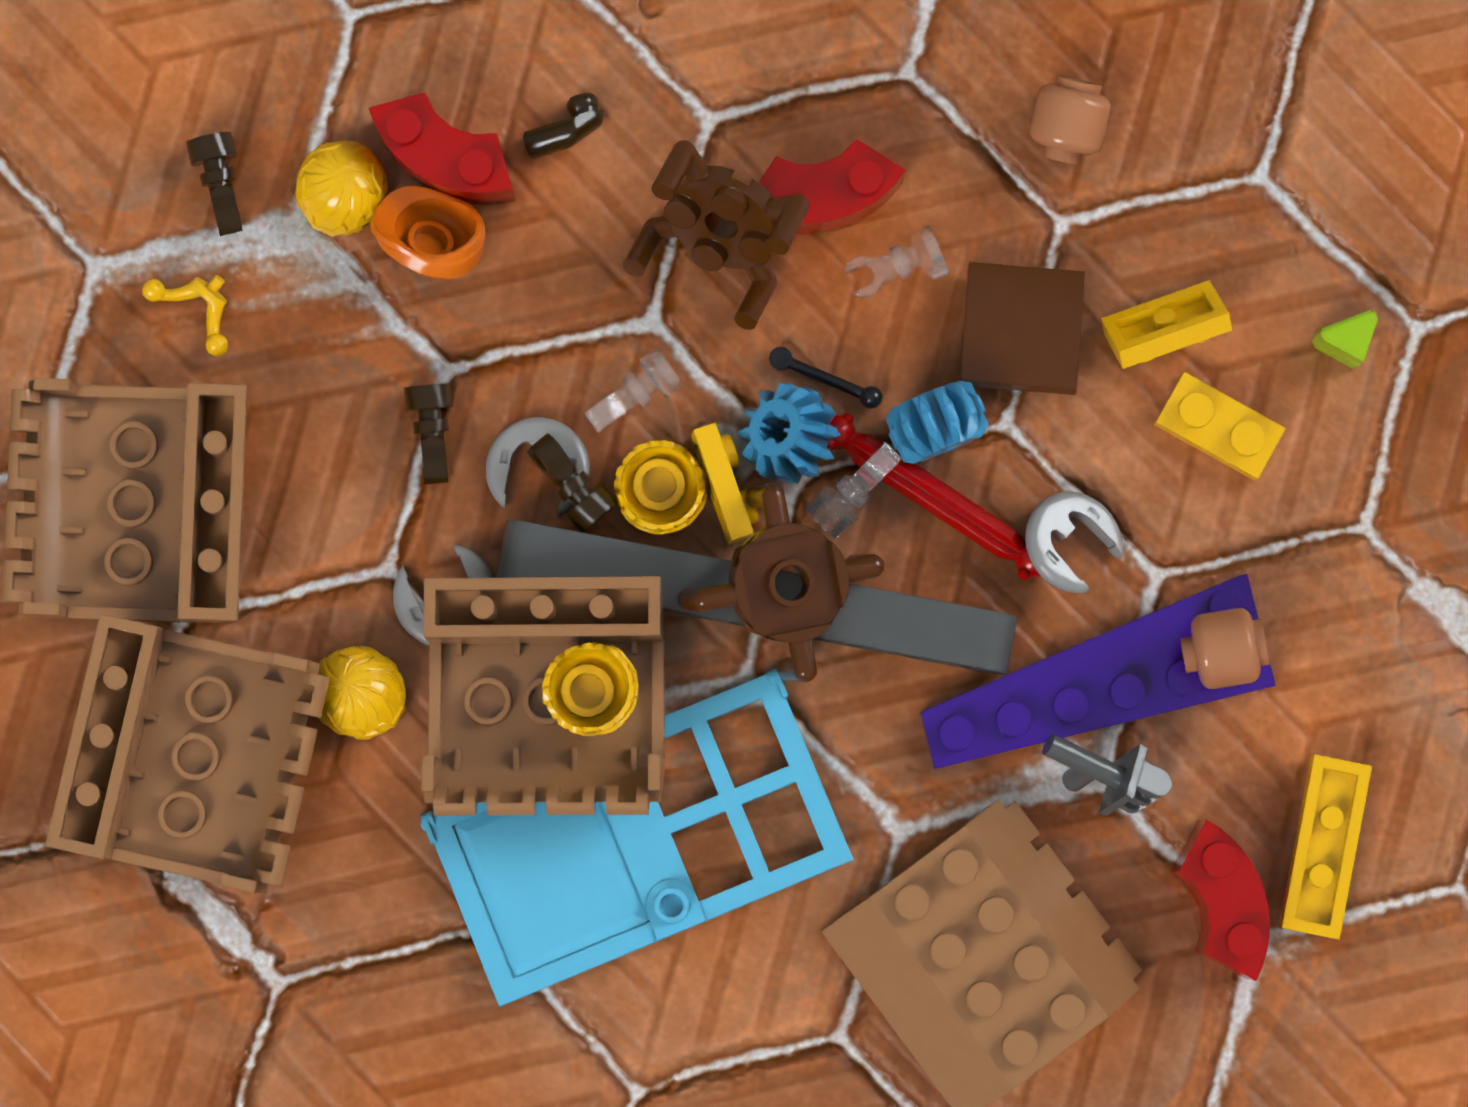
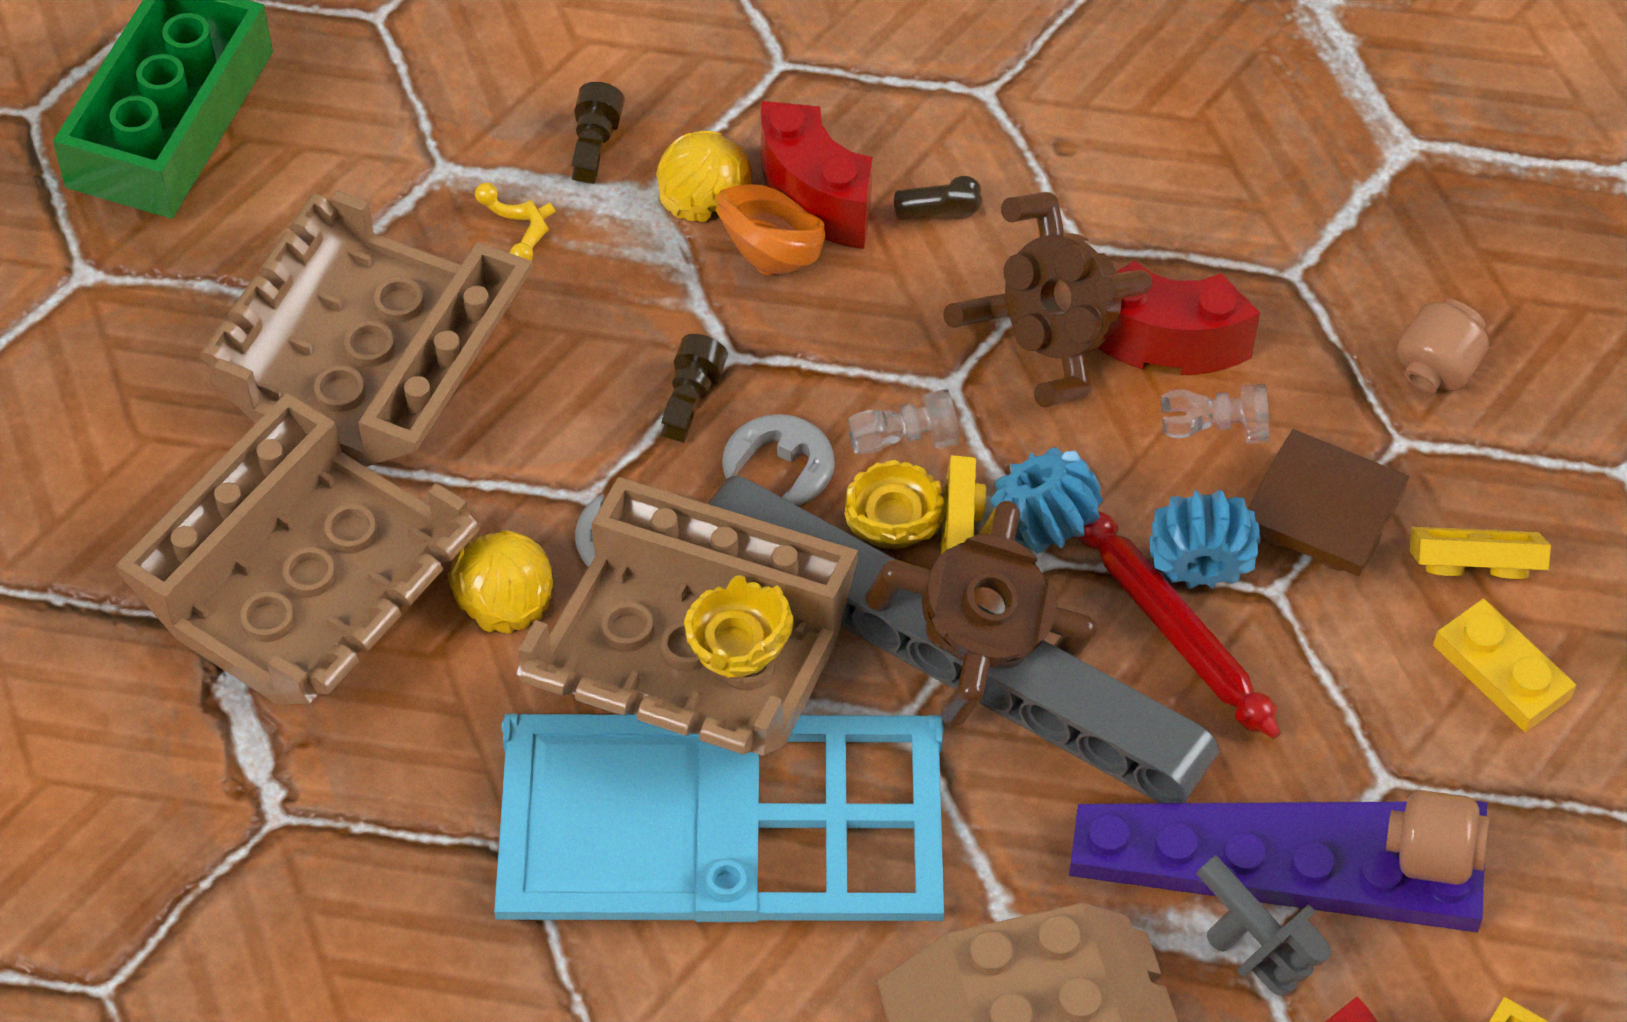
camera: 25 degrees right, 30 degrees down
dark brown piece [527,433,618,533] -> none
black hinge [769,347,883,409] -> none
clear piece [806,442,902,539] -> none
light grey head [1025,492,1123,593] -> none

